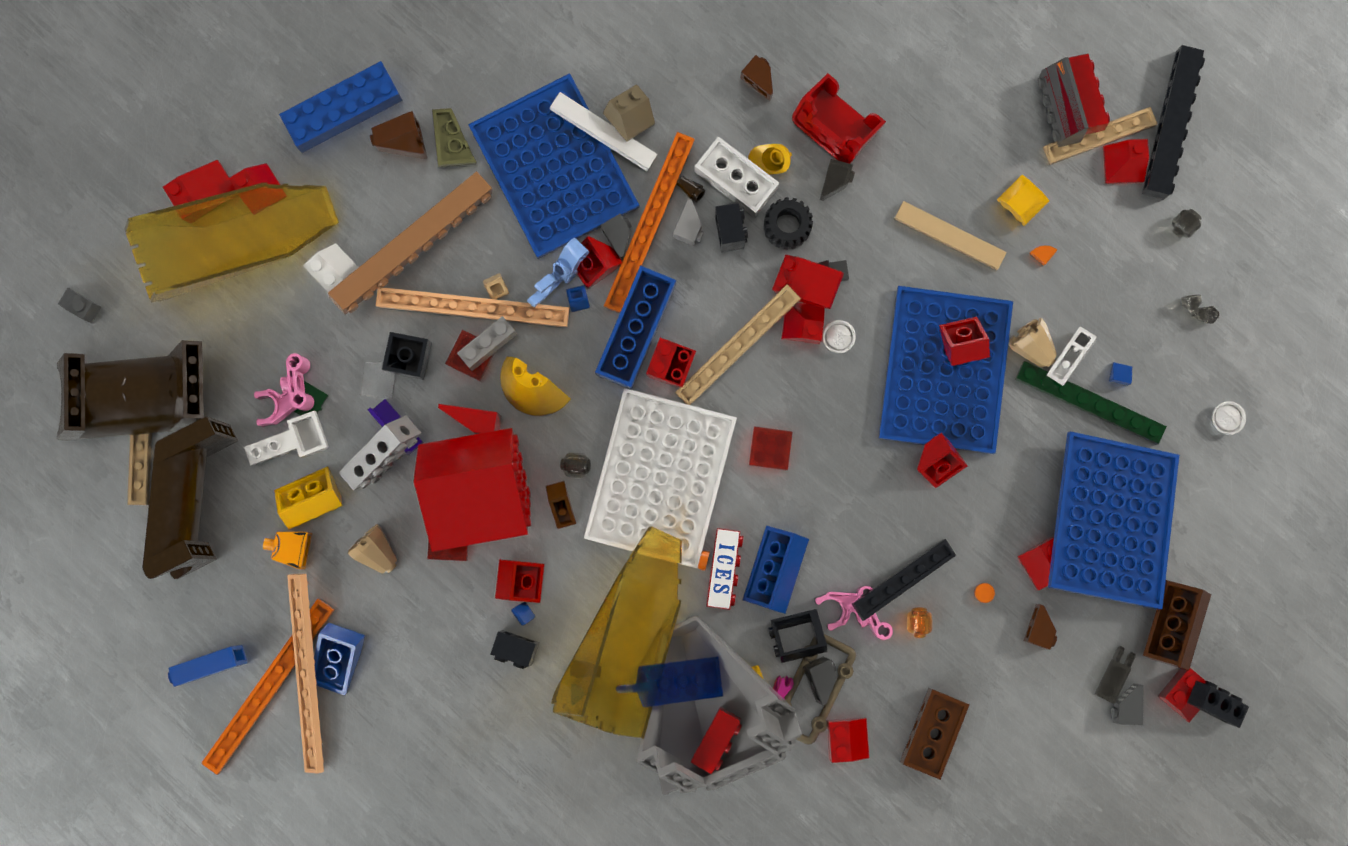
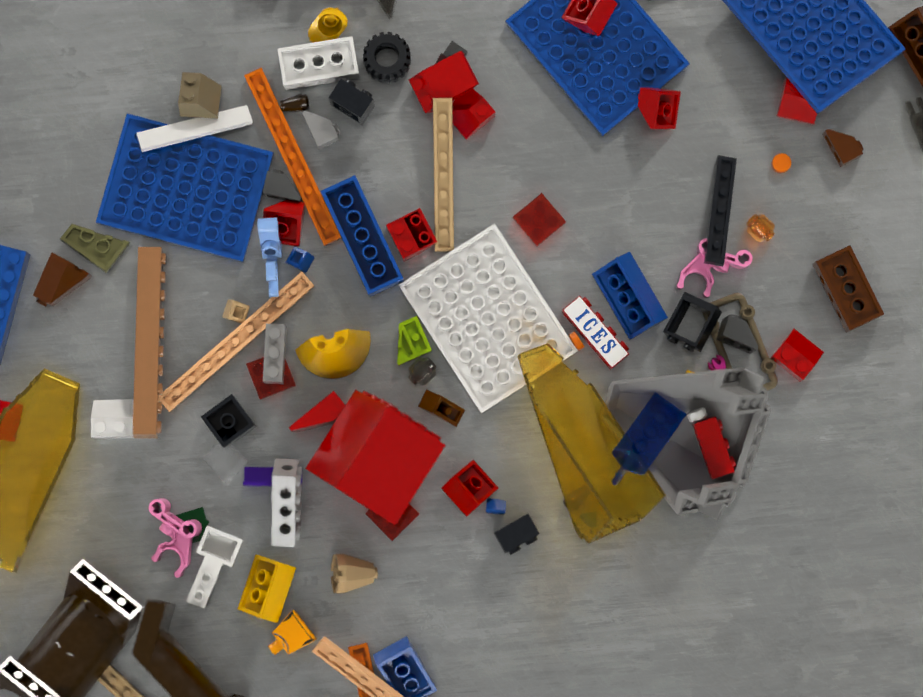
camera: 50 degrees left, 0 degrees up
white hat [822,320,856,353] -> none
none -> lime wing [397,316,432,366]
none -> white tile [687,407,707,423]

